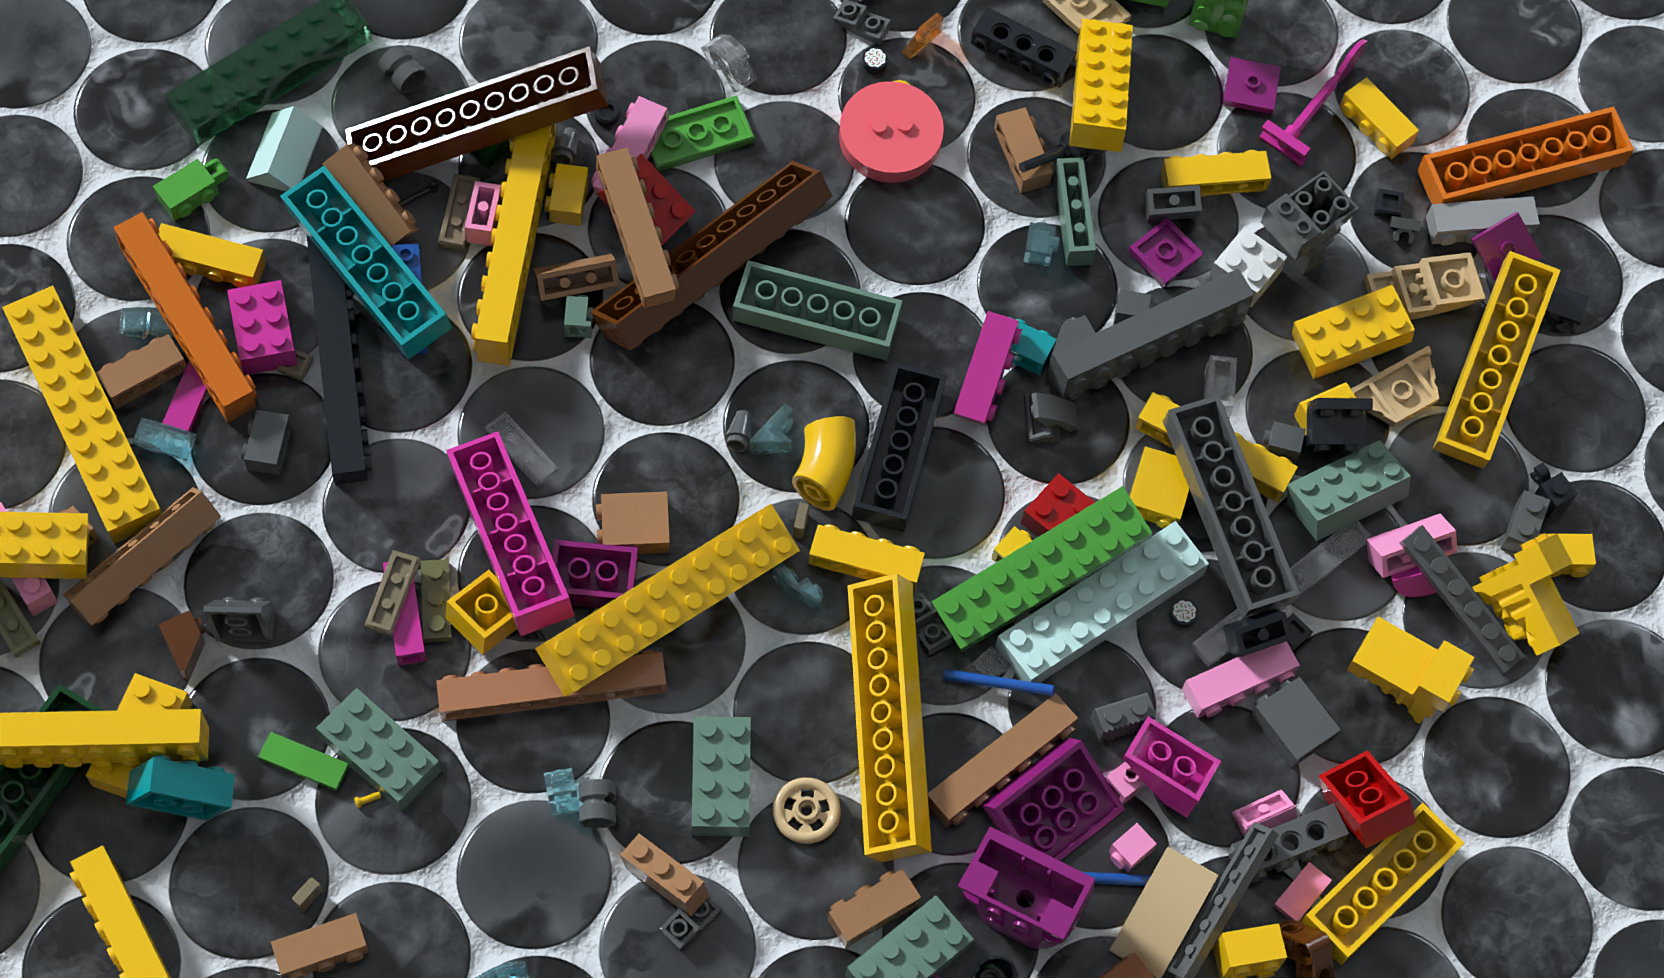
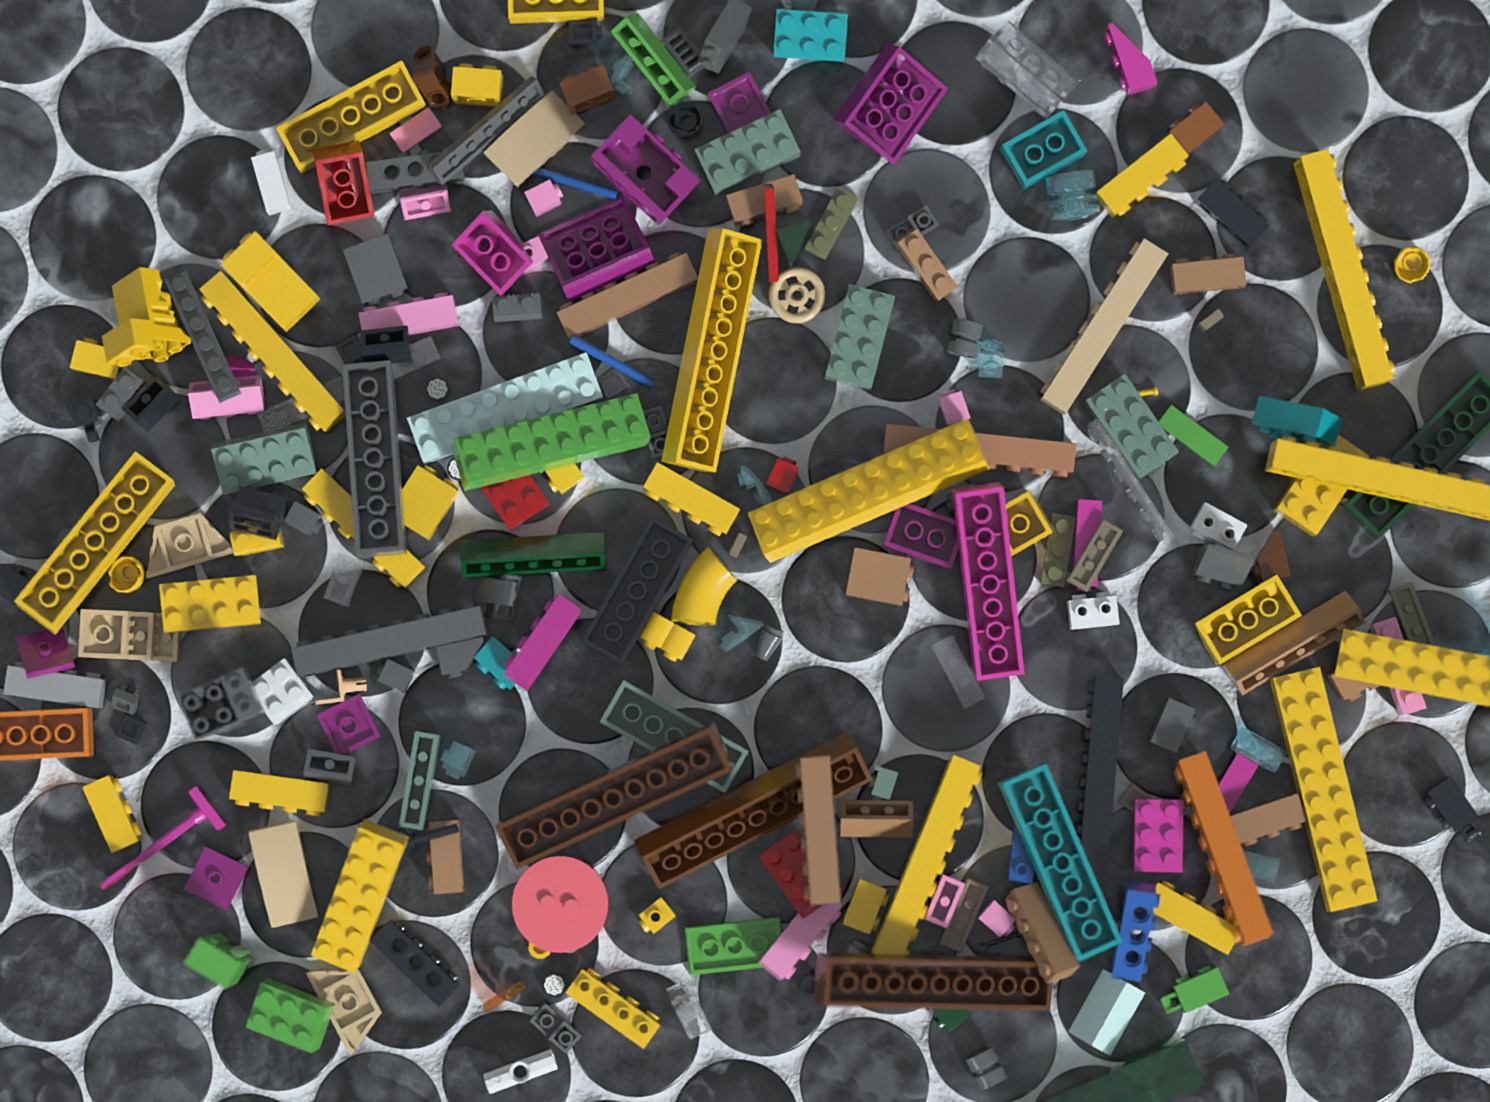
camera: 165 degrees left, 20 degrees up
none -> yellow hair [108,556,145,593]
none -> black brick [122,374,180,433]
none -> yellow brick [199,271,346,433]
none -> tan slope [249,820,319,928]
none -> white brick [251,149,292,215]
none -> light nougat bracket [315,669,367,705]
none -> dark green brick [460,532,606,578]
none -> reddish brown brick [495,722,735,869]
none -> yellow brick [565,967,661,1049]
none -> yellow brick [638,896,676,934]
none -> yellow brick [640,612,696,662]
none -> red tile [764,183,779,282]
none -> red brick [766,457,799,495]
none -> clear green slope [776,219,813,268]
none -> olive plate [804,187,859,261]
none -> bright pink brick [938,389,970,427]
none -> bright pink brick [977,900,1015,937]
none -> tan brick [1040,238,1168,415]
none -> white brick [1066,592,1119,630]
none -> clear plate [1087,419,1175,544]
none -> blue brick [1111,881,1160,982]
none -> white brick [1189,502,1247,550]
none -> yellow slope [1195,575,1302,665]

